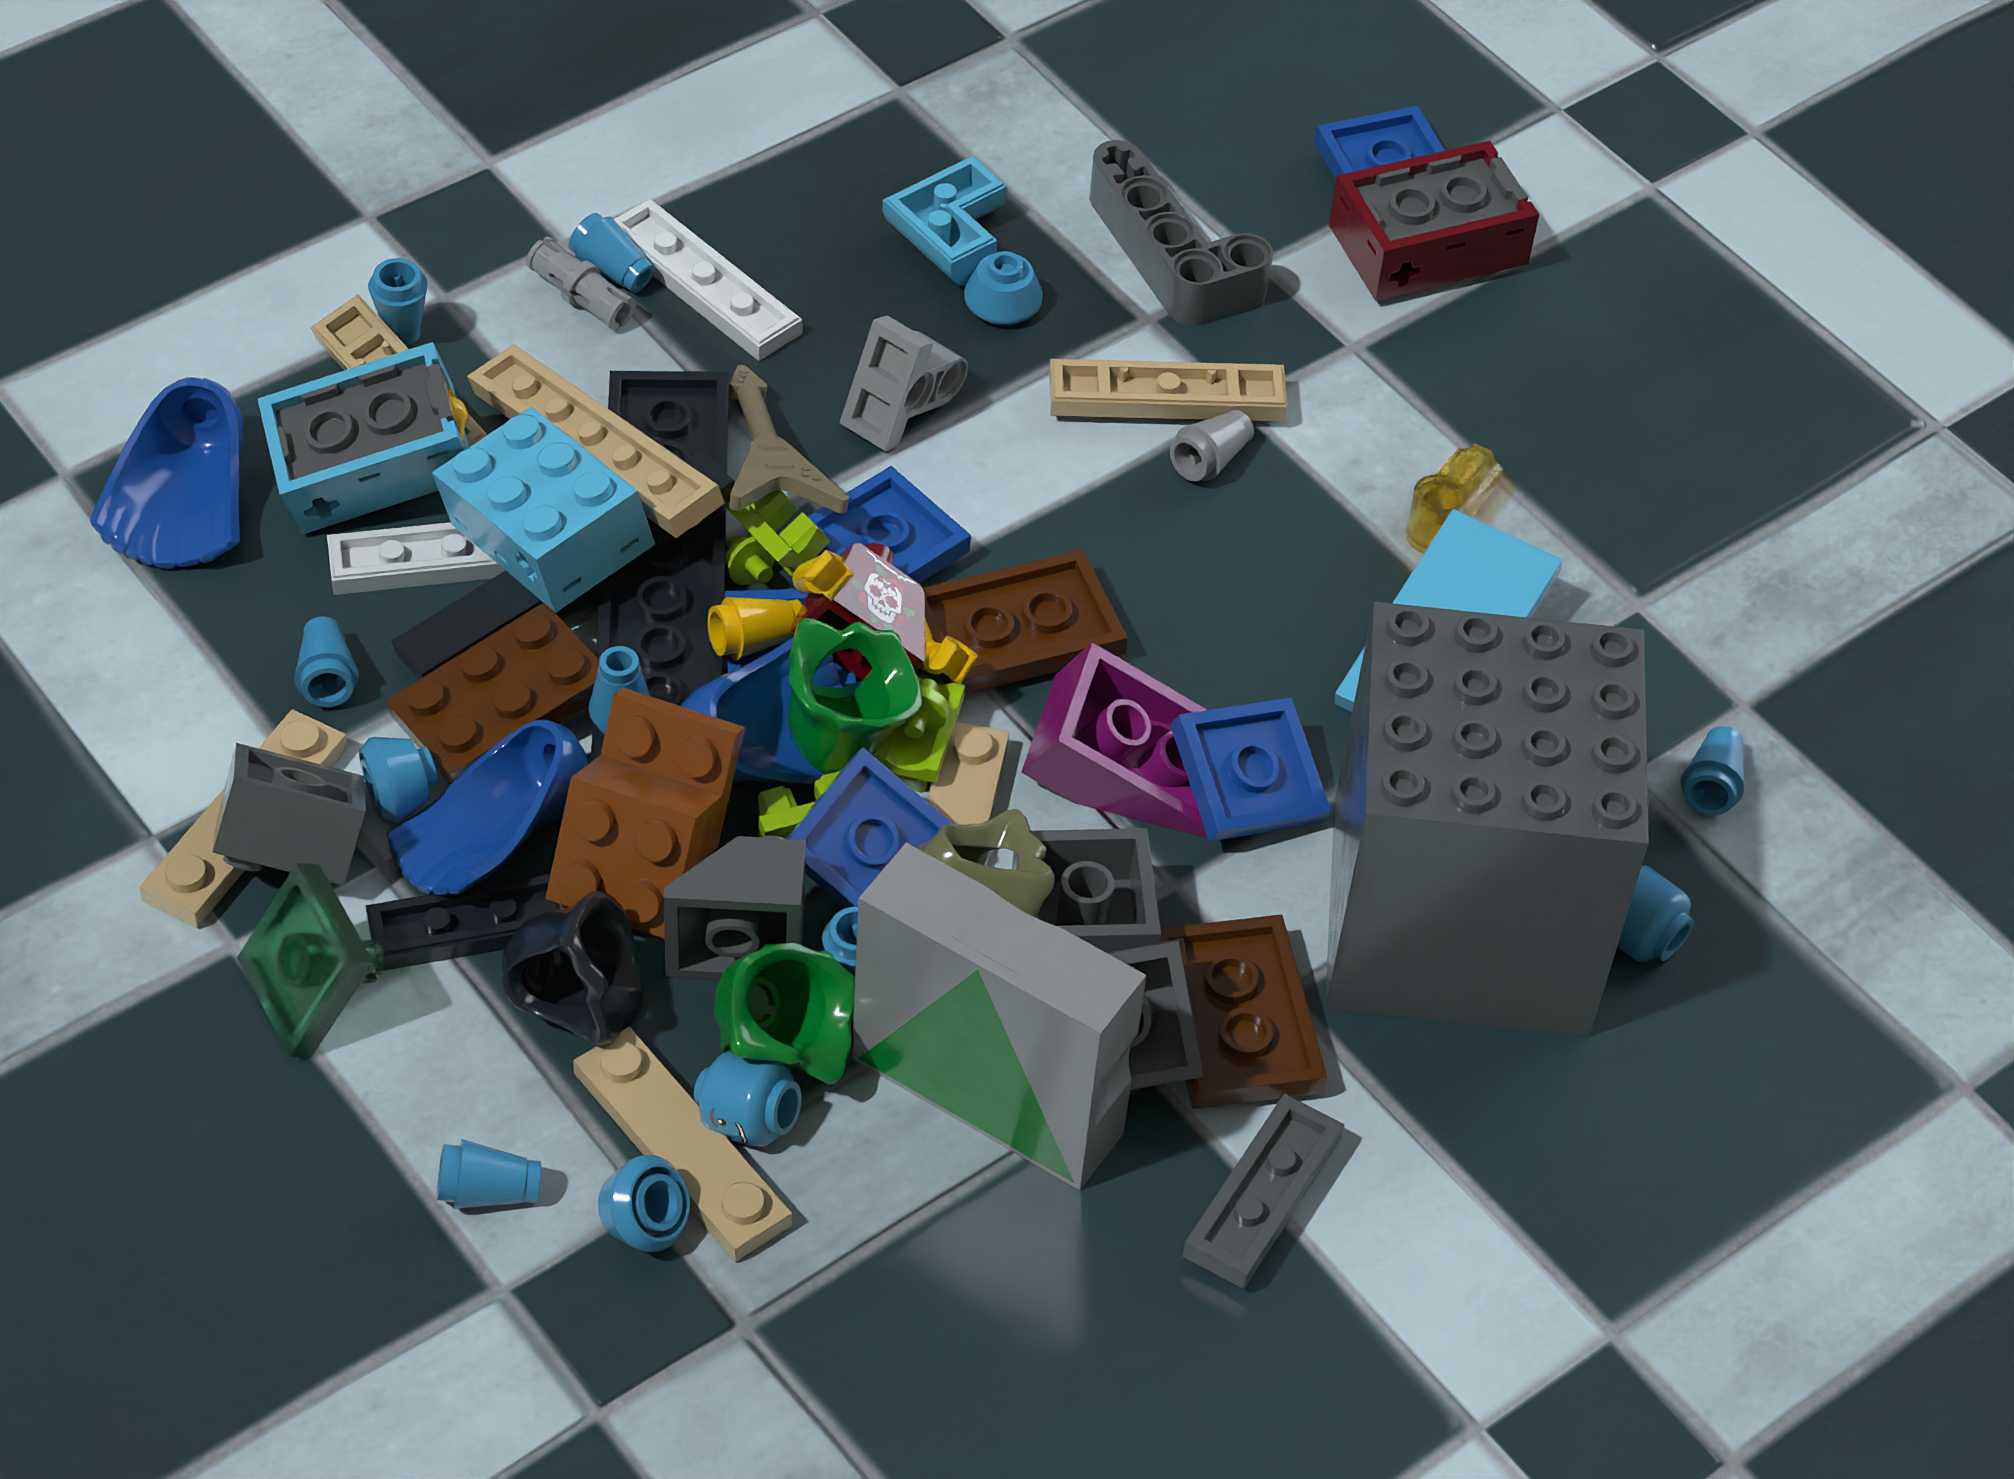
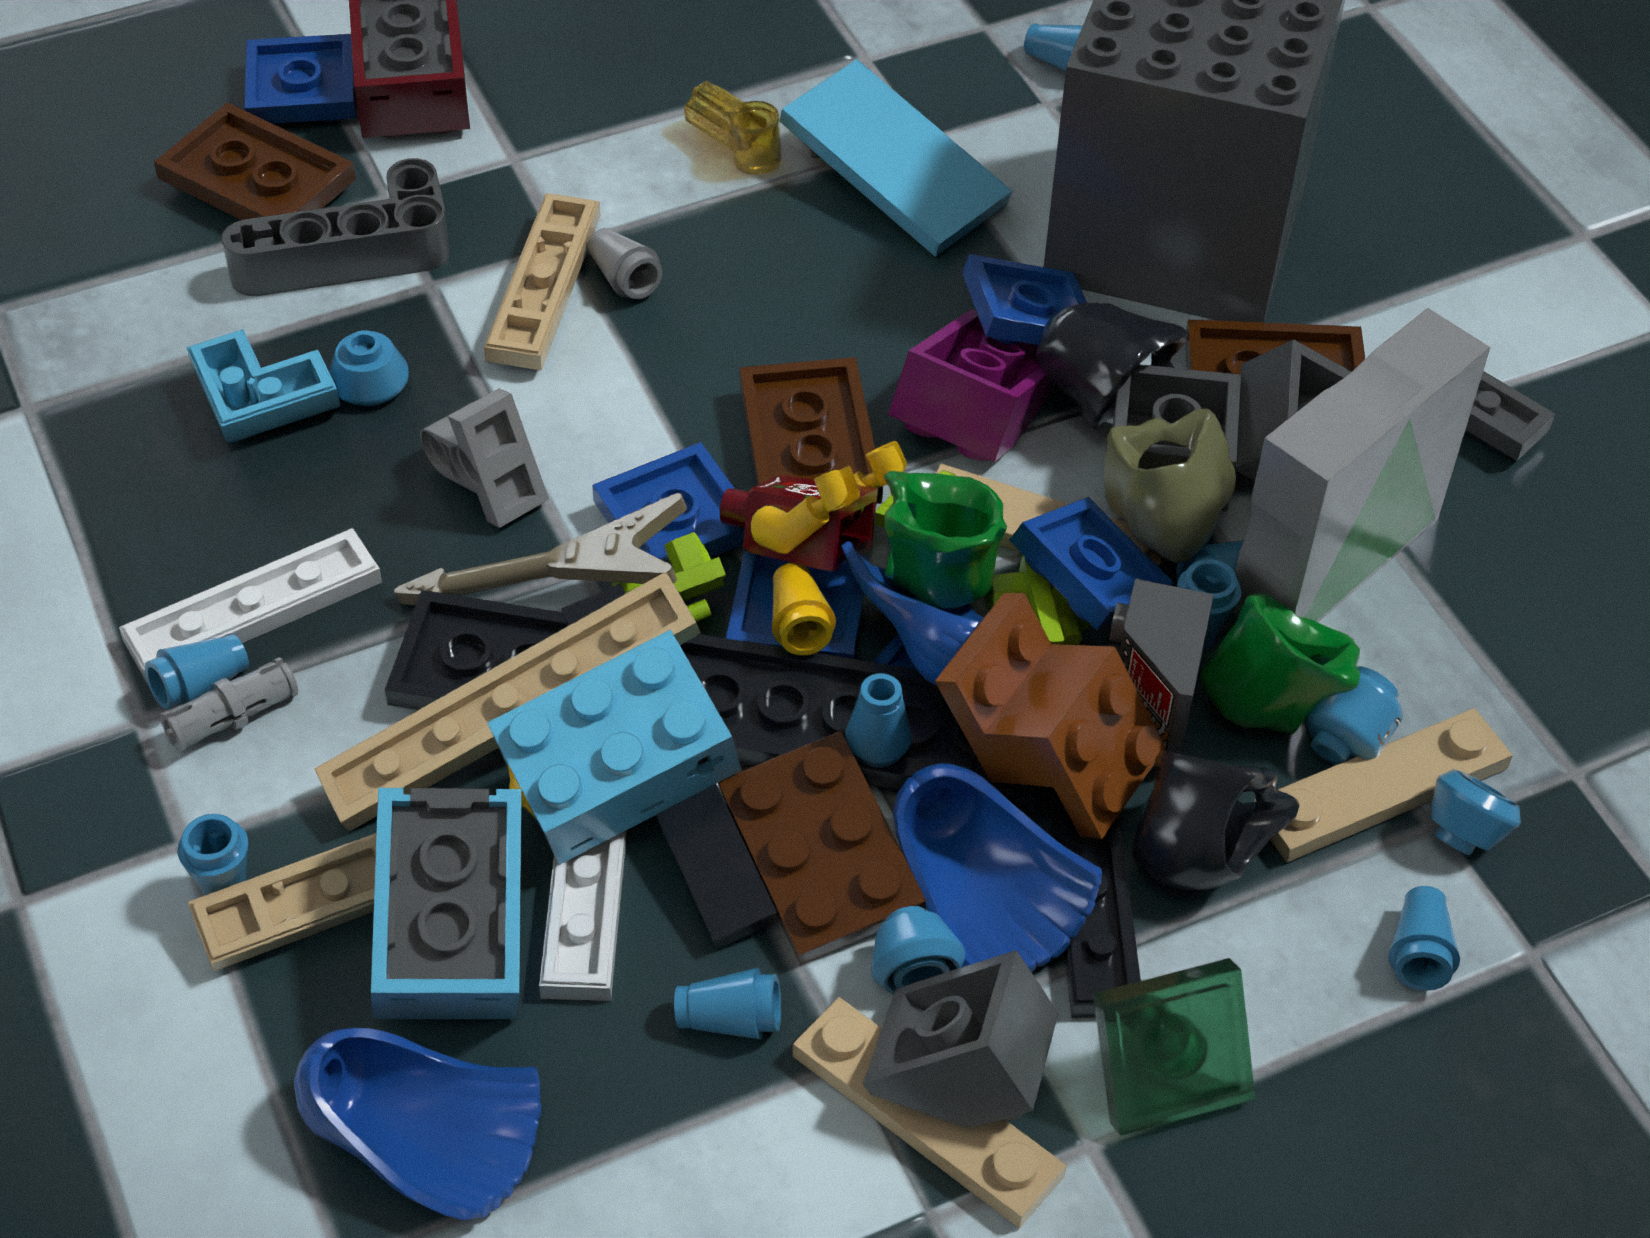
camera: 75 degrees left, 0 degrees up
none -> reddish brown plate [154,102,356,220]
none -> black piece [1036,303,1189,429]

